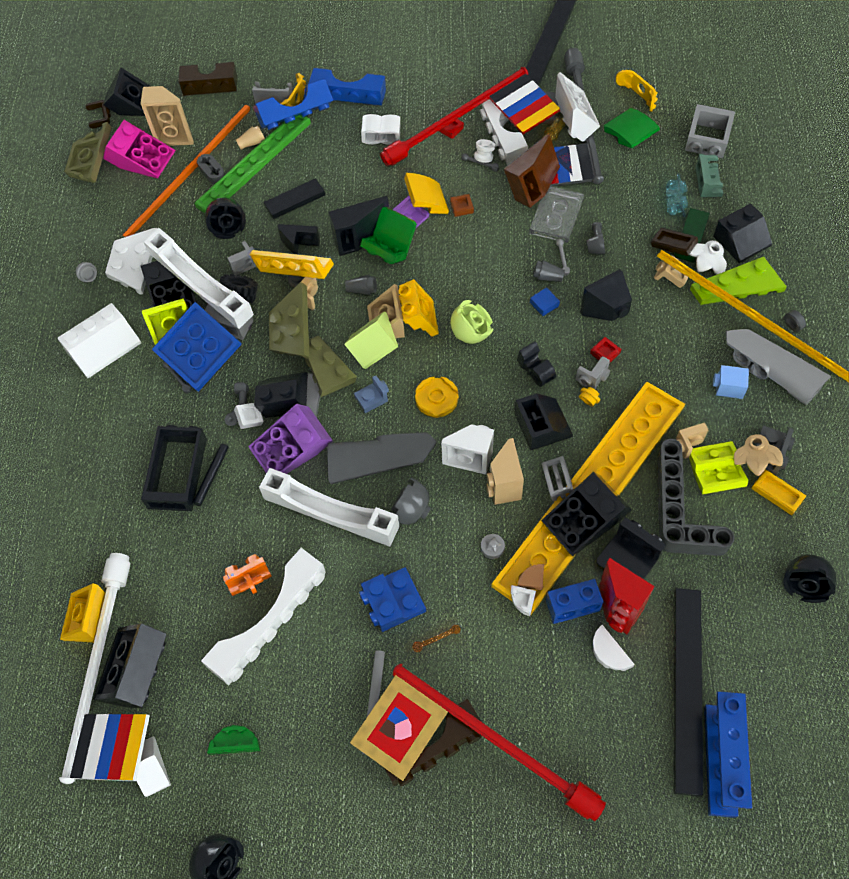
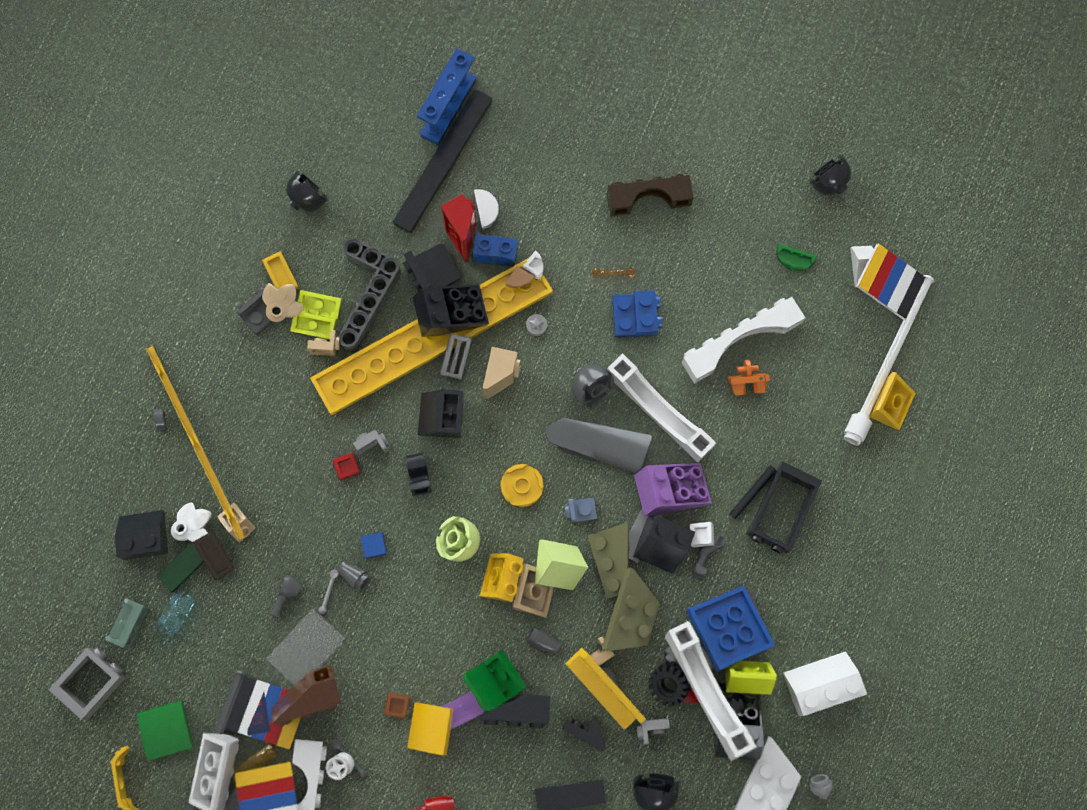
camera: 165 degrees left, 15 degrees up
black slope [93,623,167,708] -> none
flag [350,664,606,822] -> none
light grey bar [362,651,385,755] -> none
white slope [441,424,494,475] -> none
yellow plate [579,387,600,407] -> none
black slope [580,269,632,321] -> none
lime wing [690,257,787,305] -> none
light blue brick [713,365,749,399] -> none
light grey panel [726,329,831,405] -> none

